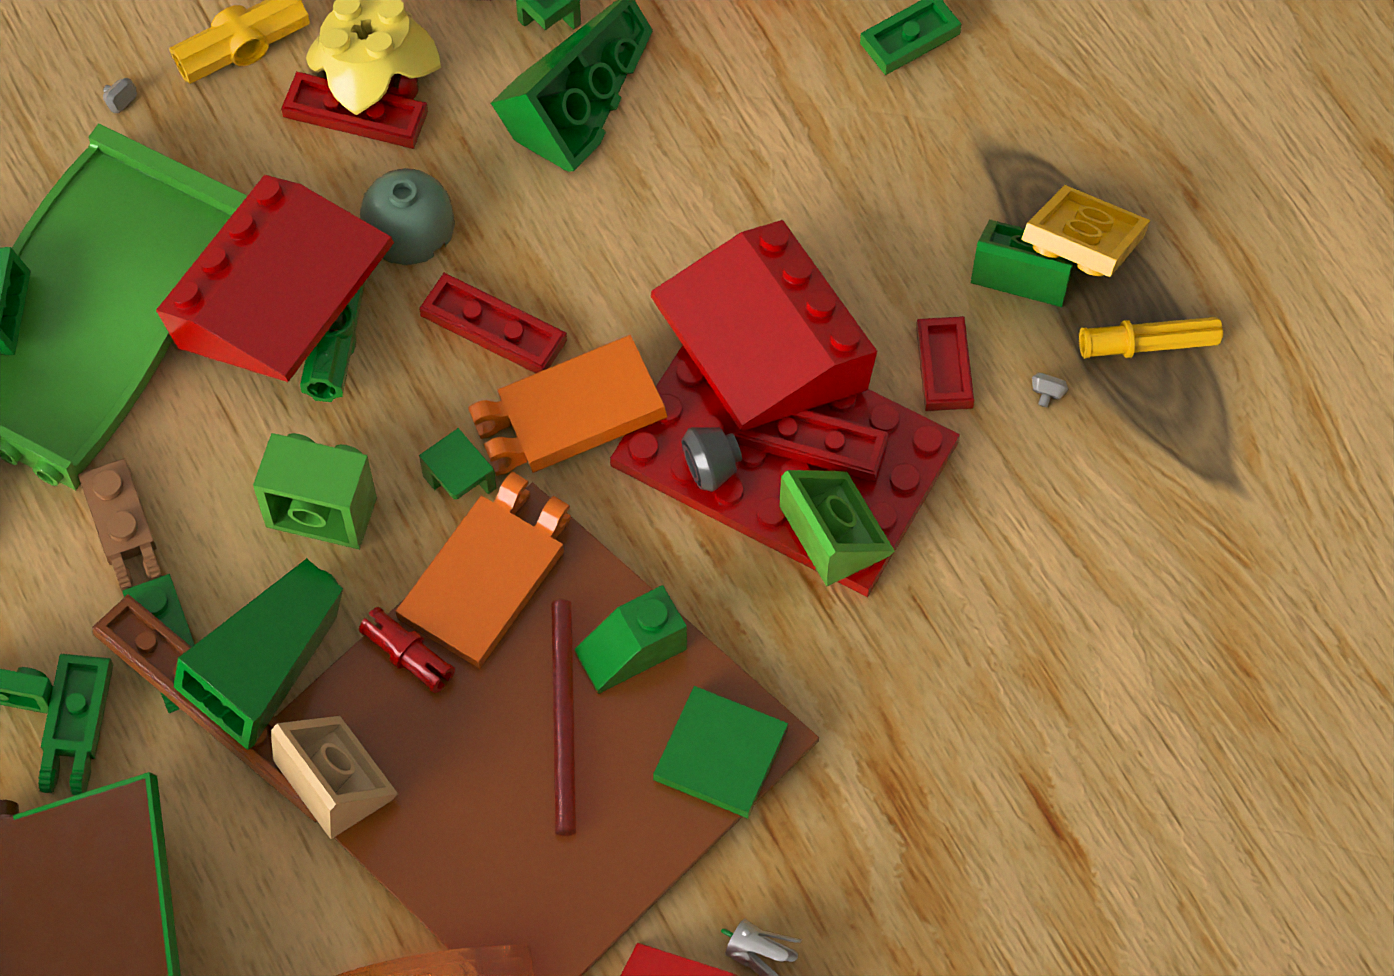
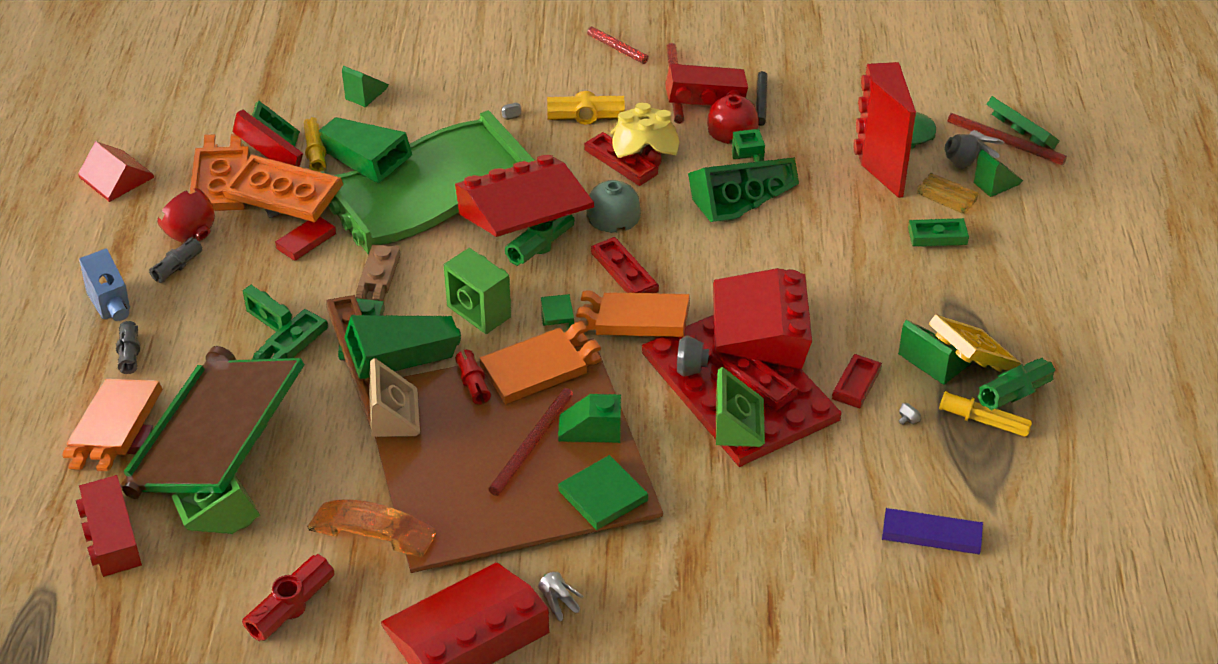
camera: 30 degrees right, 20 degrees down
none -> dark purple tile [882,508,983,555]
none -> green piece [977,357,1056,410]

